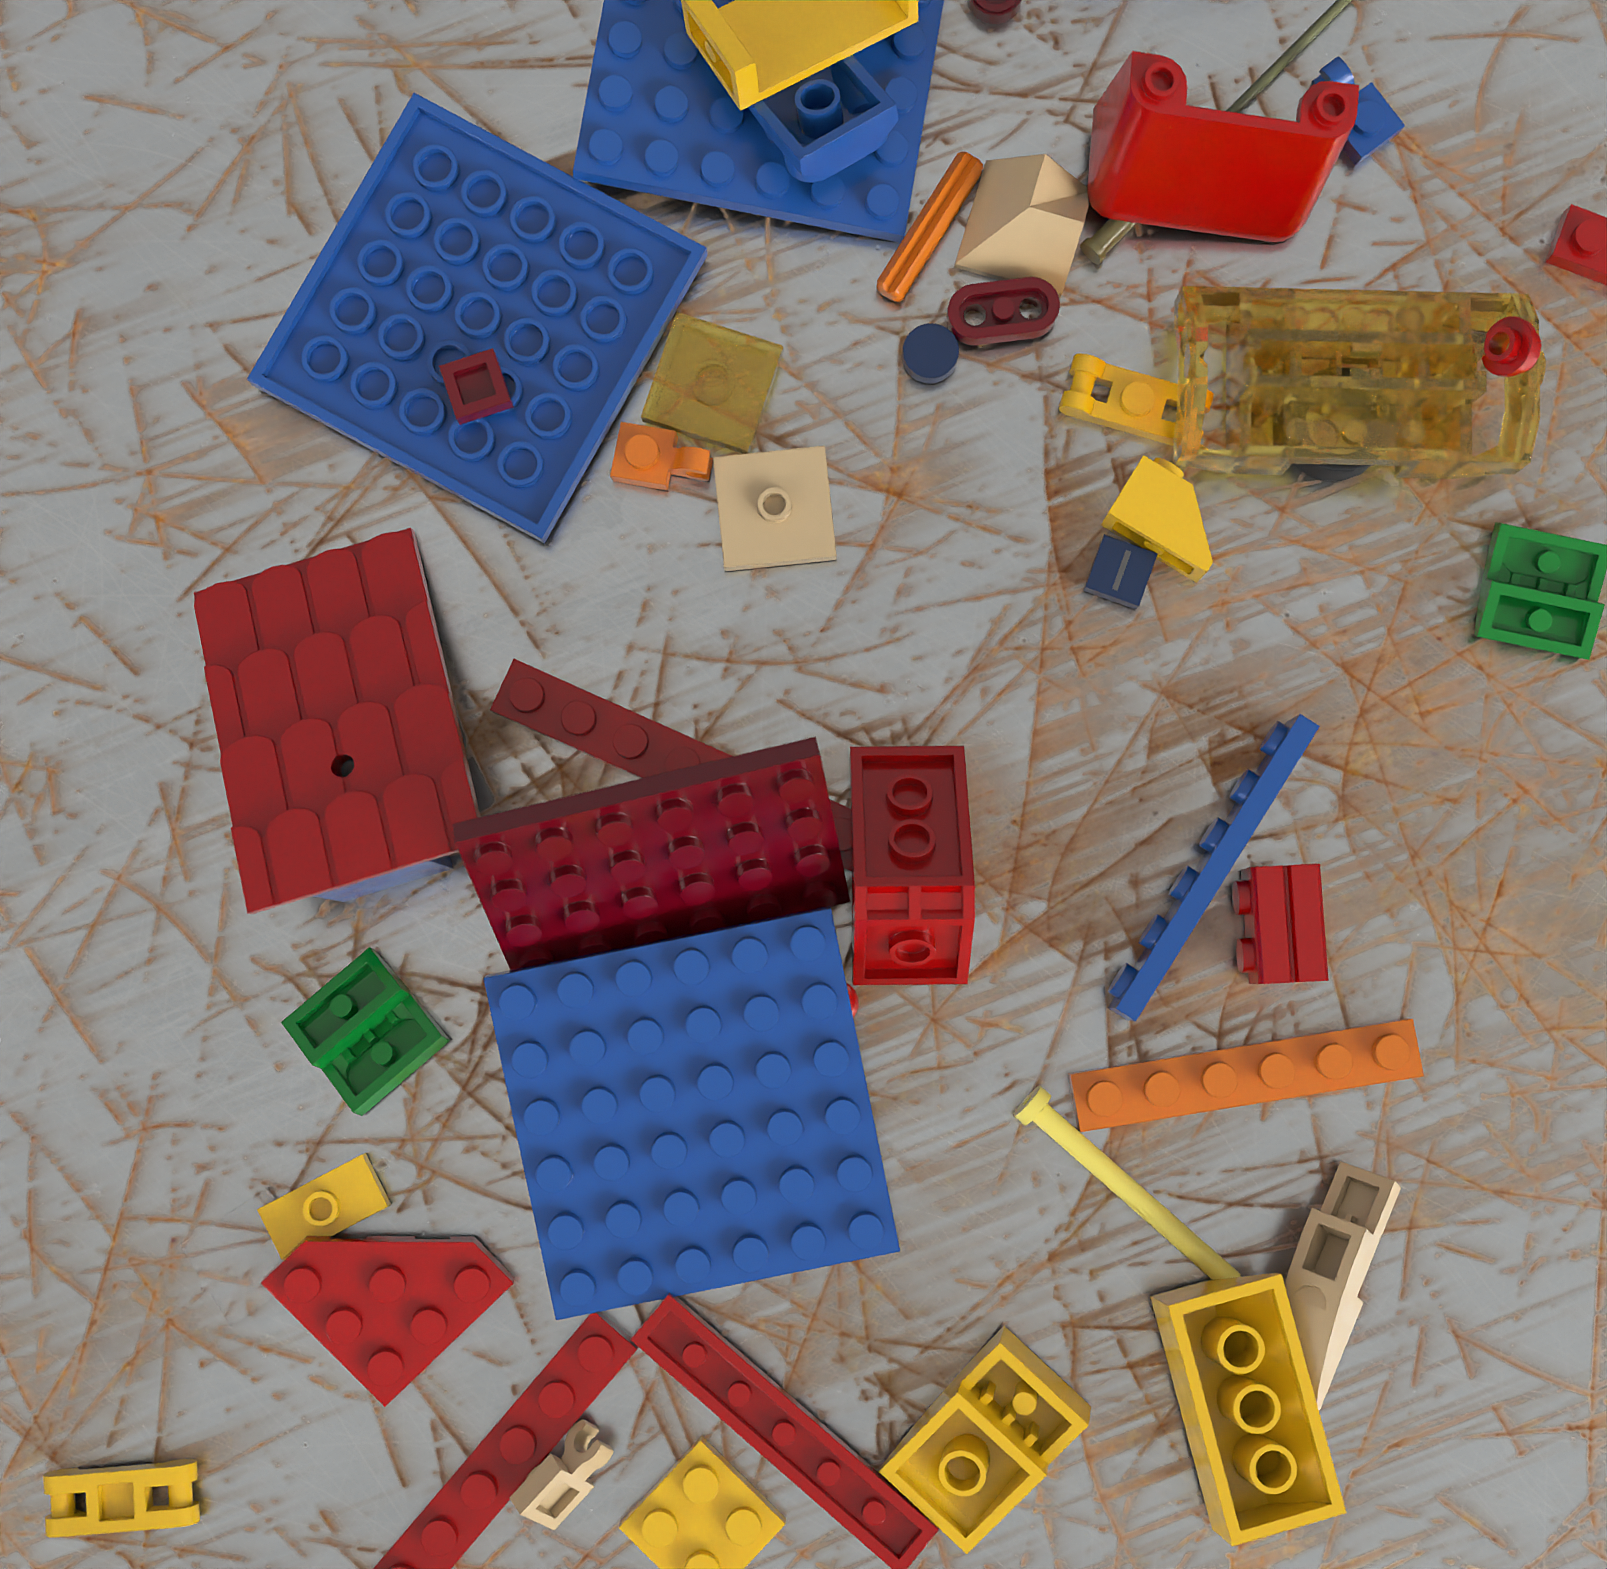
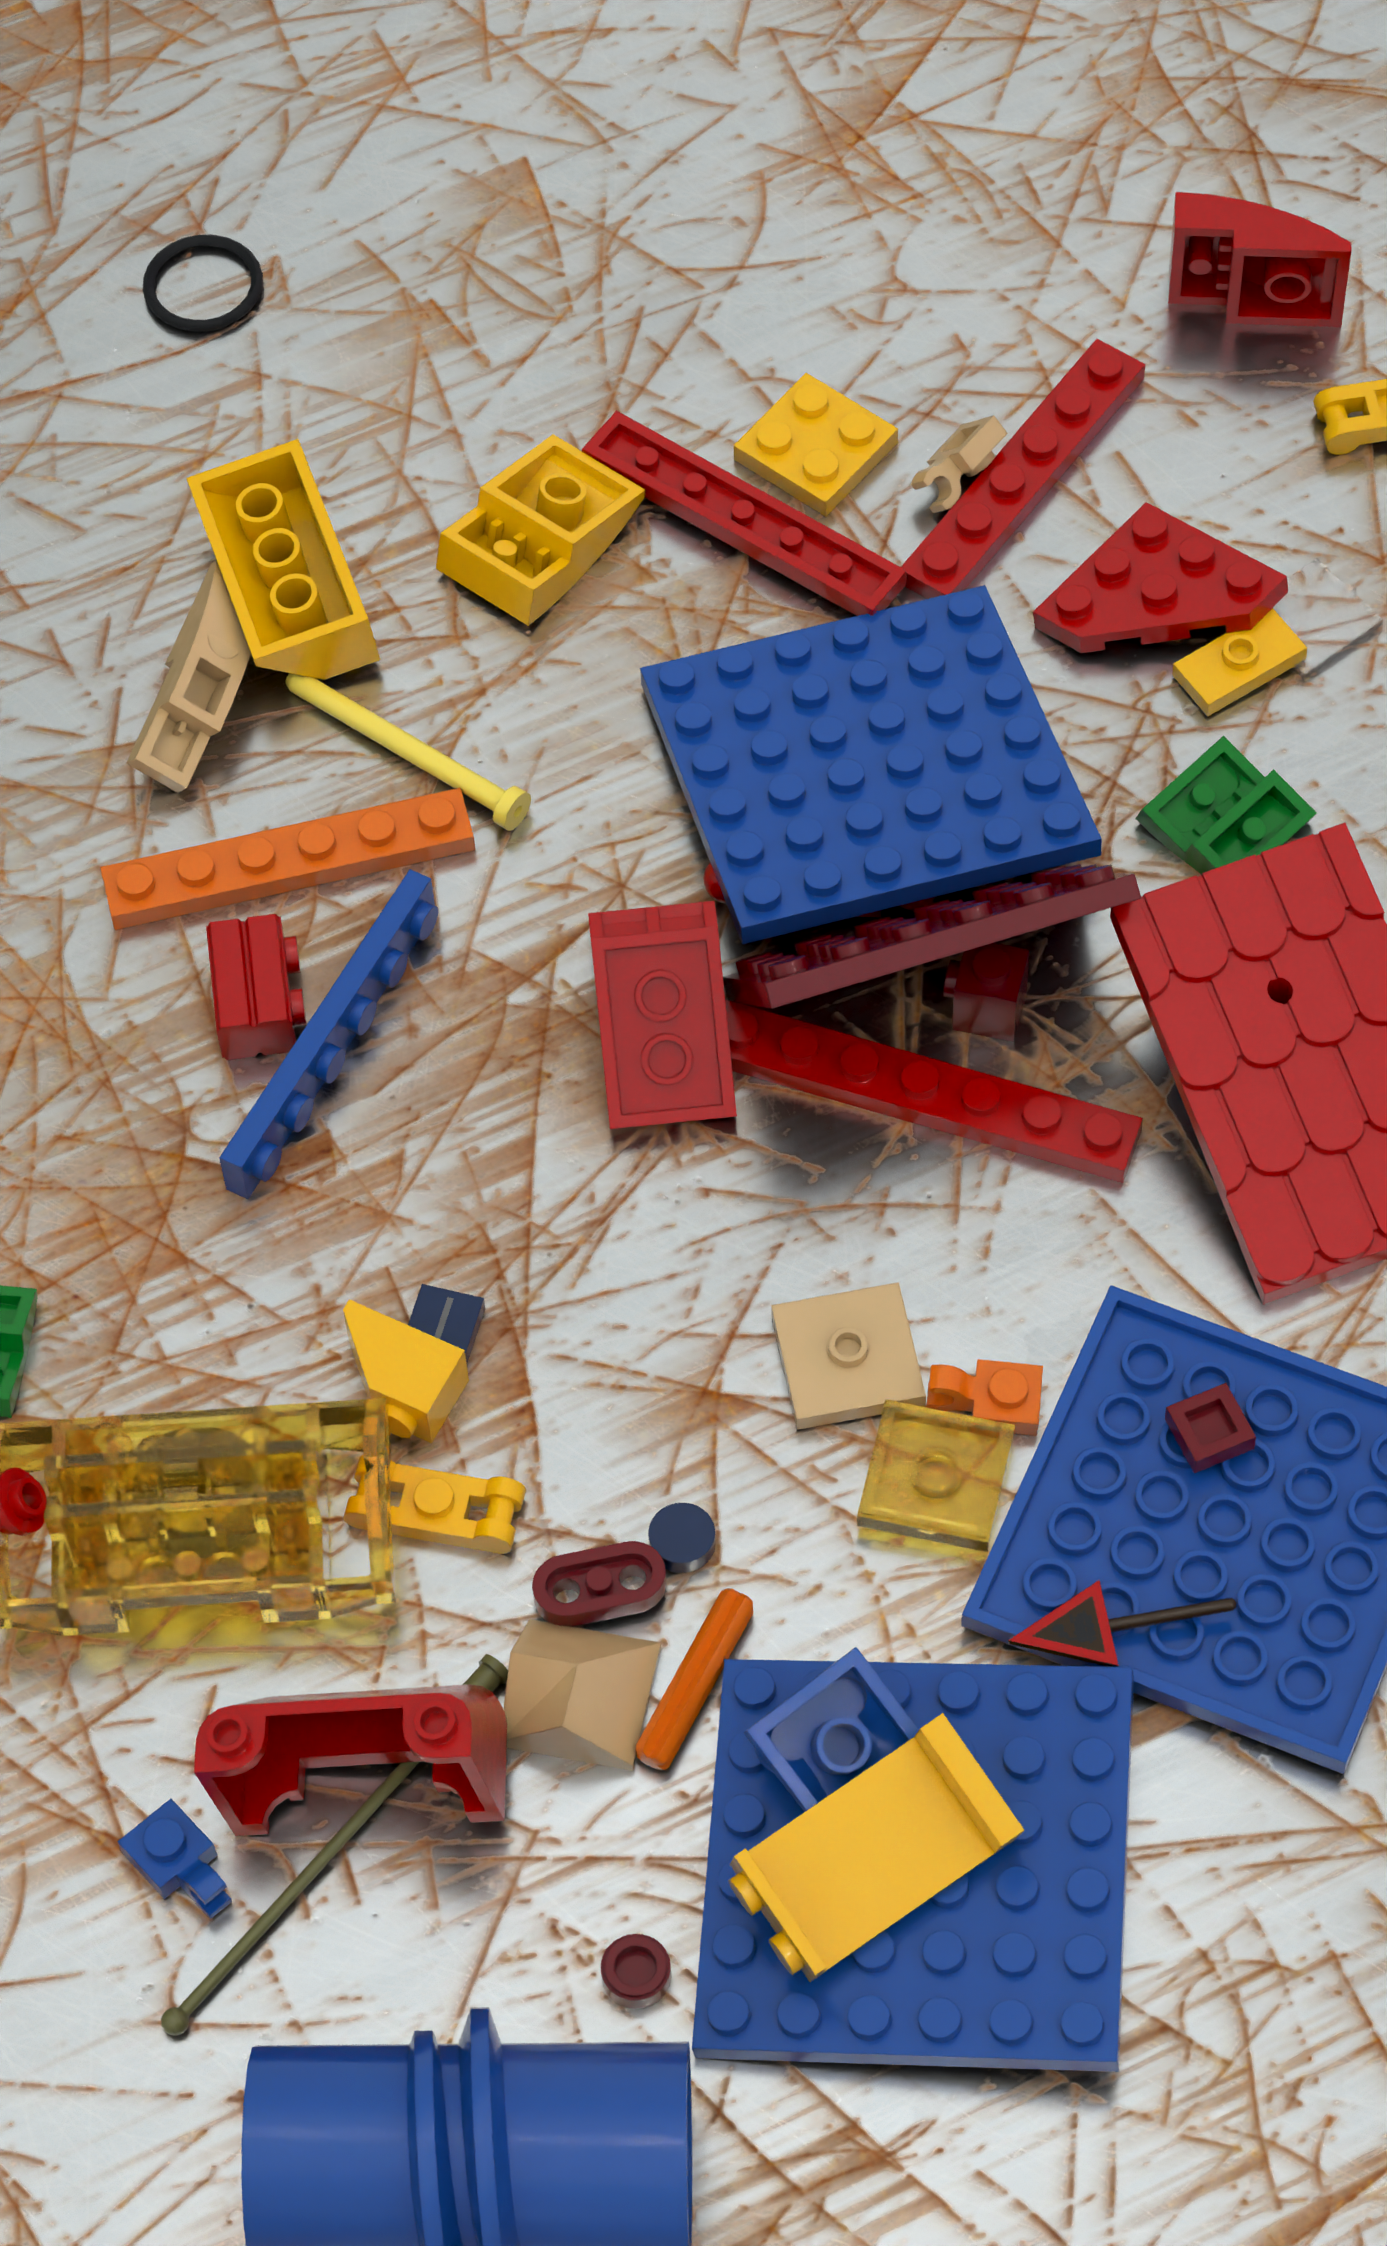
camera: 175 degrees right, 25 degrees down
none -> piece [1008,1580,1237,1667]

